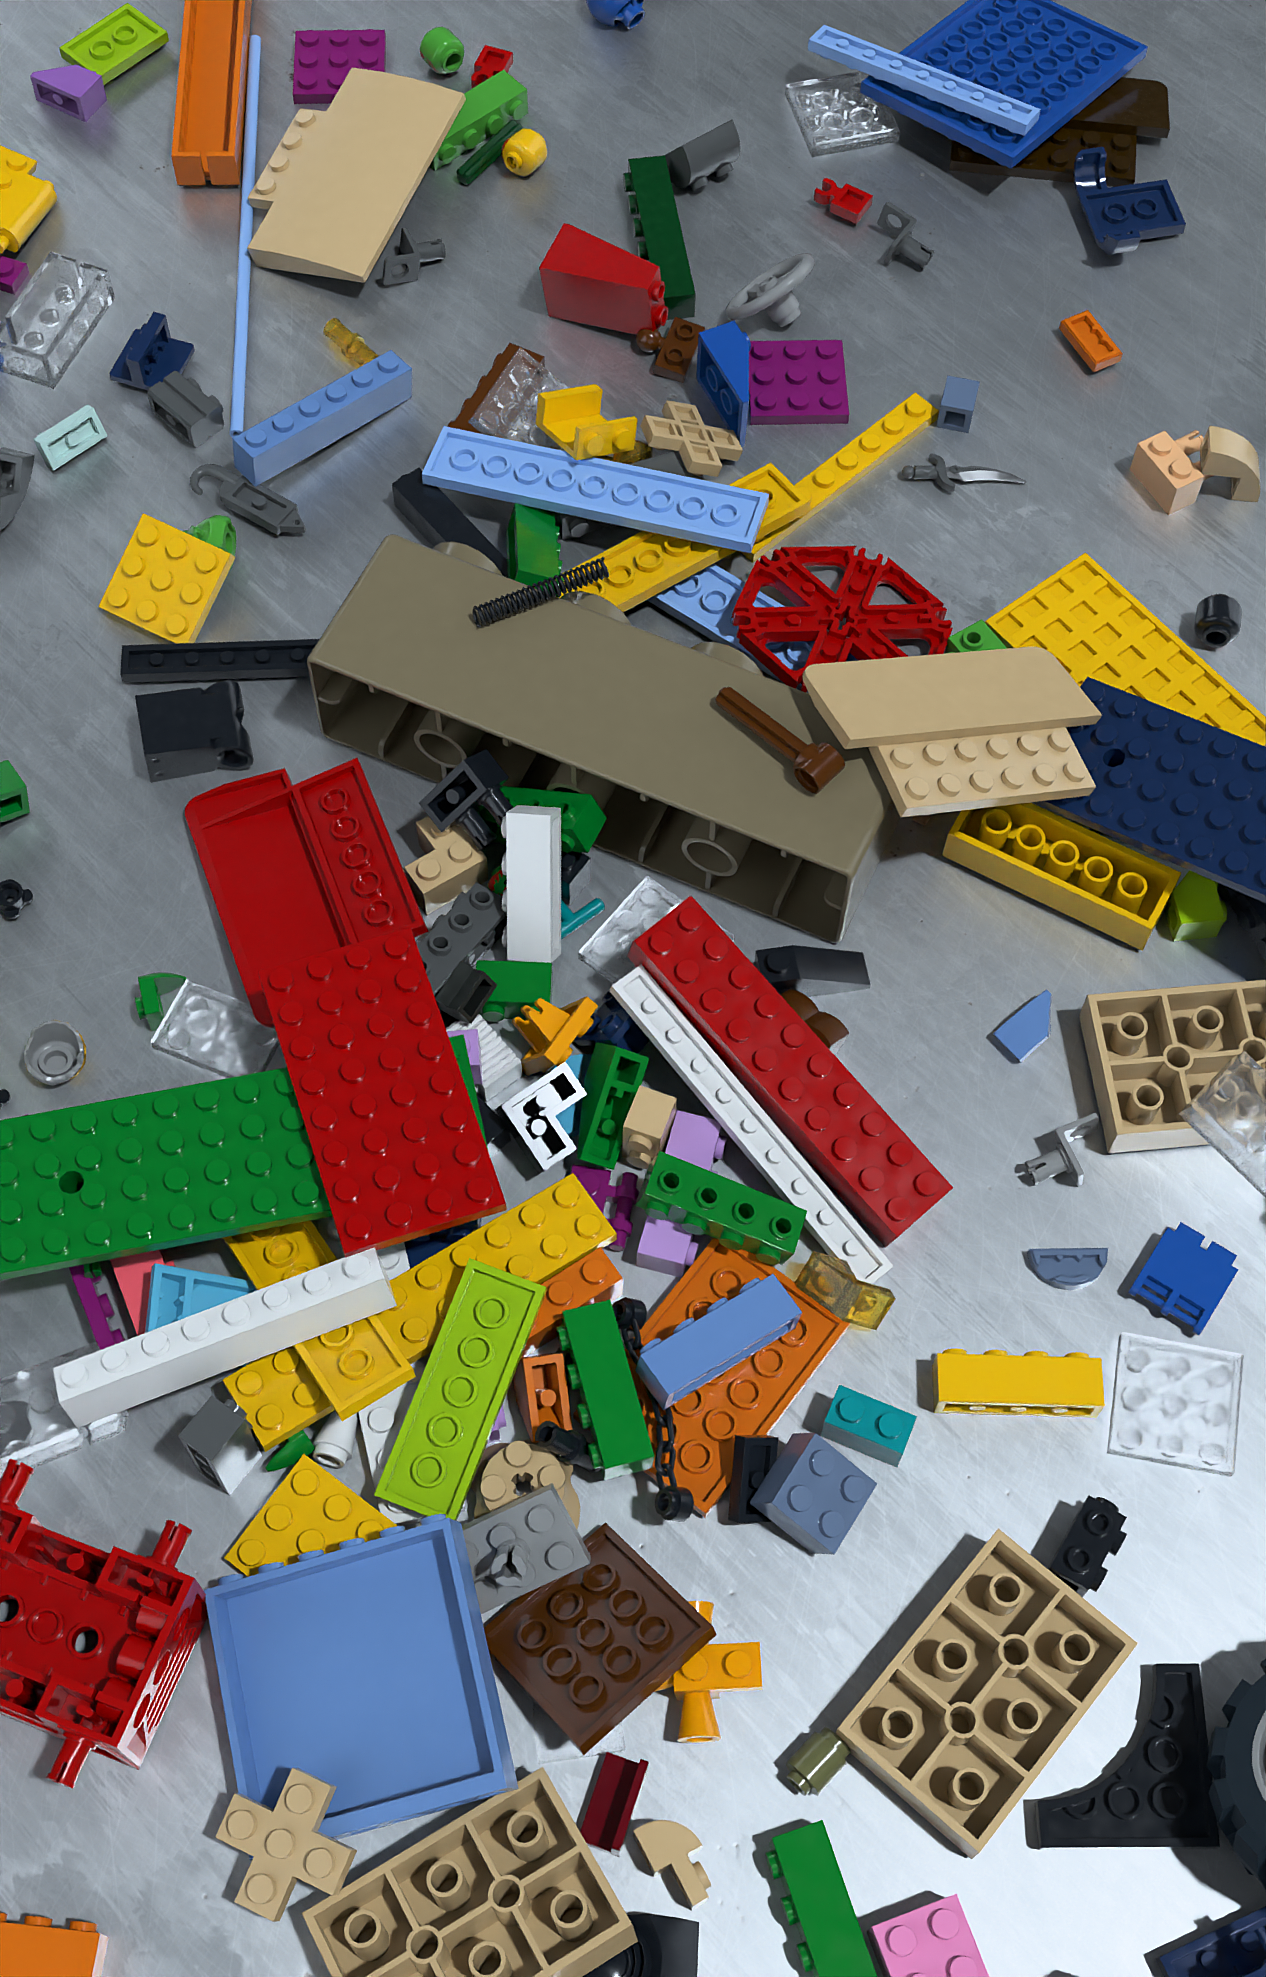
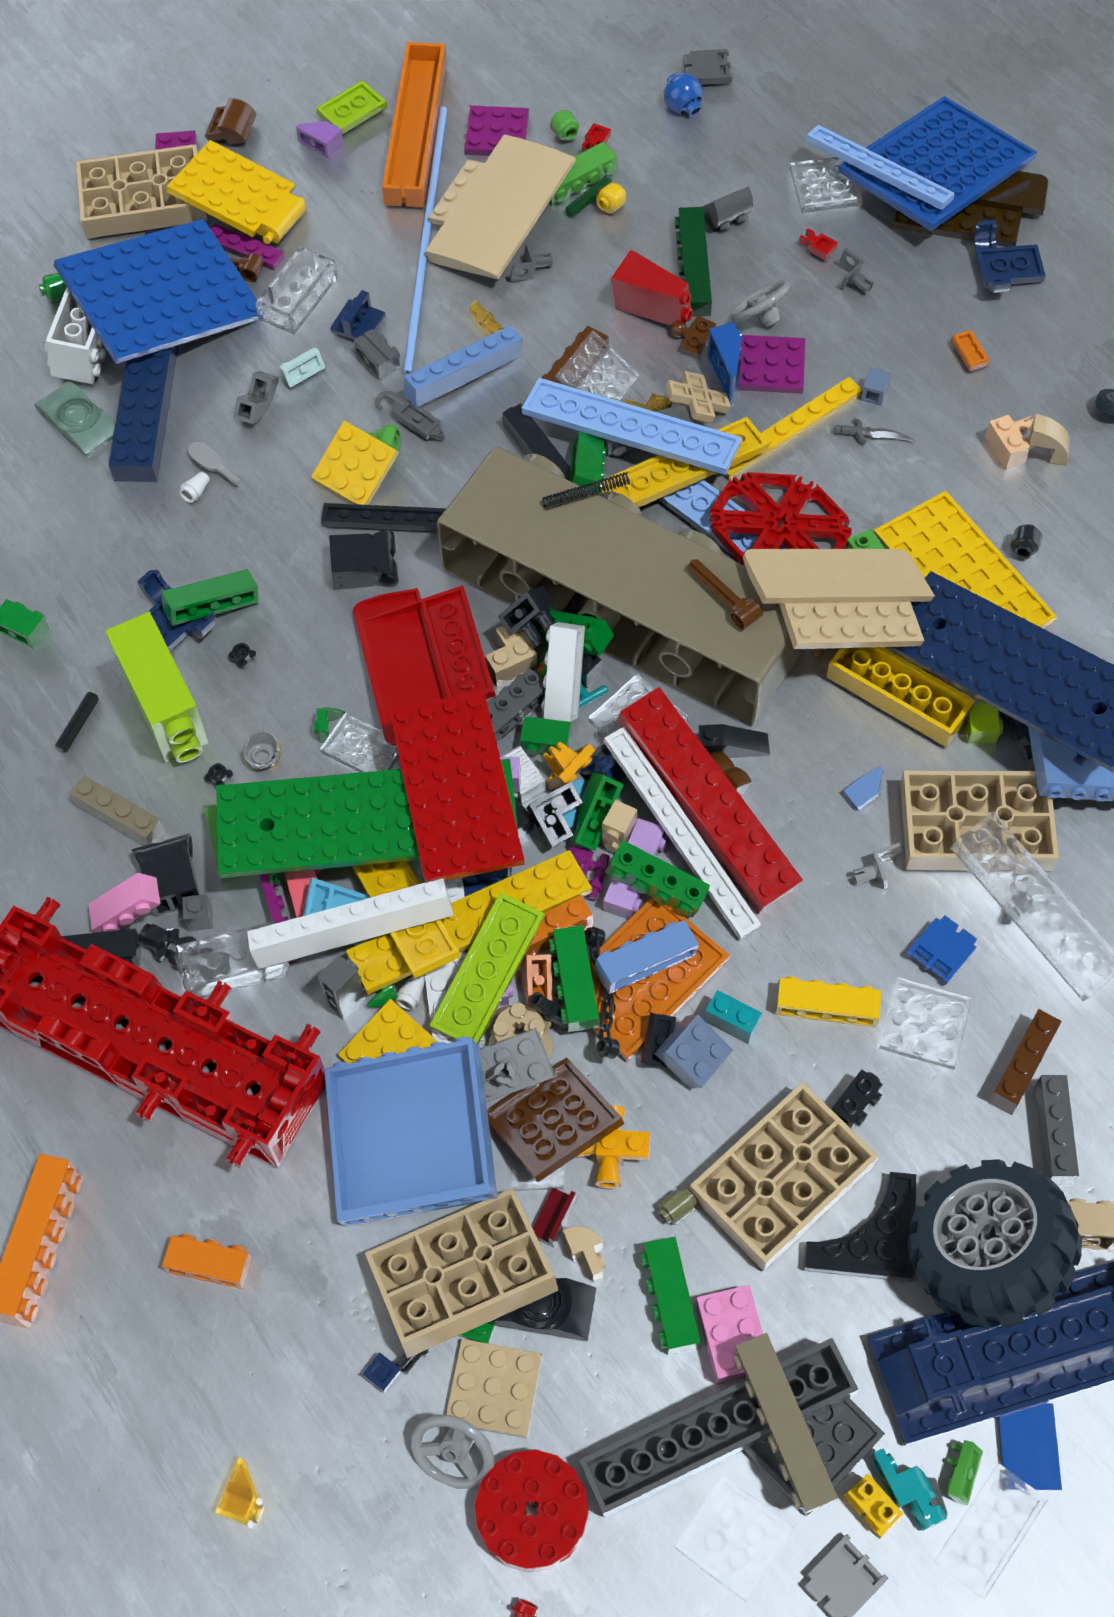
camera: 10 degrees right, 0 degrees up
tan plate [215,1768,357,1922] -> none
pearl dark grey piece [435,961,497,1024] -> none
yellow panel [535,384,638,460] -> none
clear yellow slope [794,1251,896,1330] -> none
sand blue tile [1027,1248,1108,1291] -> none

